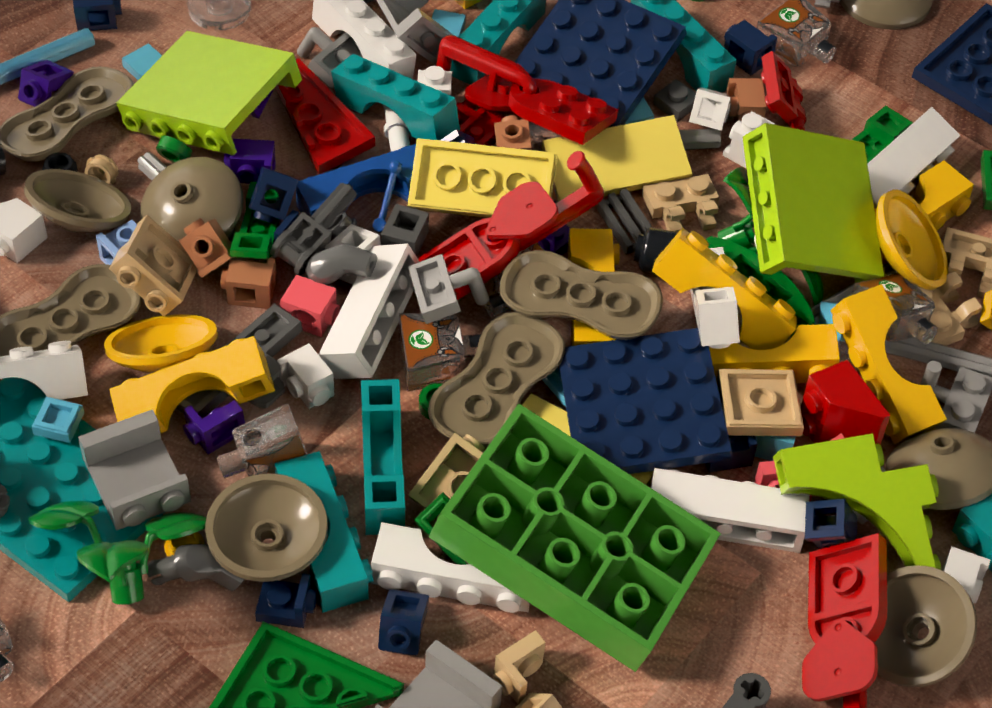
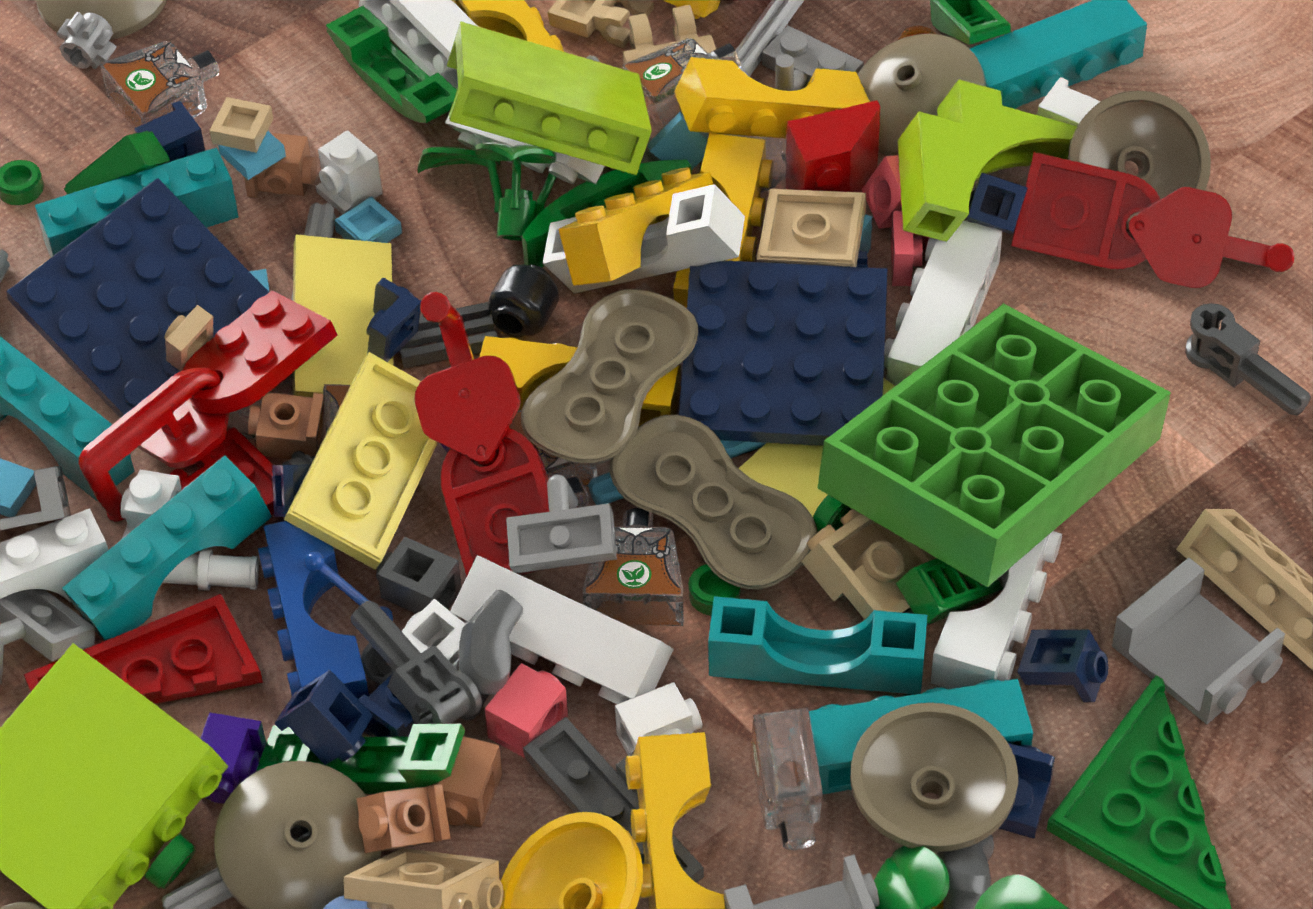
camera: 75 degrees left, 0 degrees up
dark purple bracket [183,400,246,454] -> none
tan bracket [493,630,546,704] -> none
tan plate [642,174,719,233] -> none
dark grey plate [653,79,696,122] -> none
white brick [689,88,731,131] -> none
red plate [761,51,807,131] -> none
yellow dish [876,189,948,290] -> none
none -> green slope [63,131,170,195]
none -> tan plate [164,305,213,371]
none -> tan plate [209,97,273,153]
none -> medium azure tile [218,131,286,180]
none -> medium azure tile [334,196,402,243]
none -> dark blue bracket [366,278,421,362]

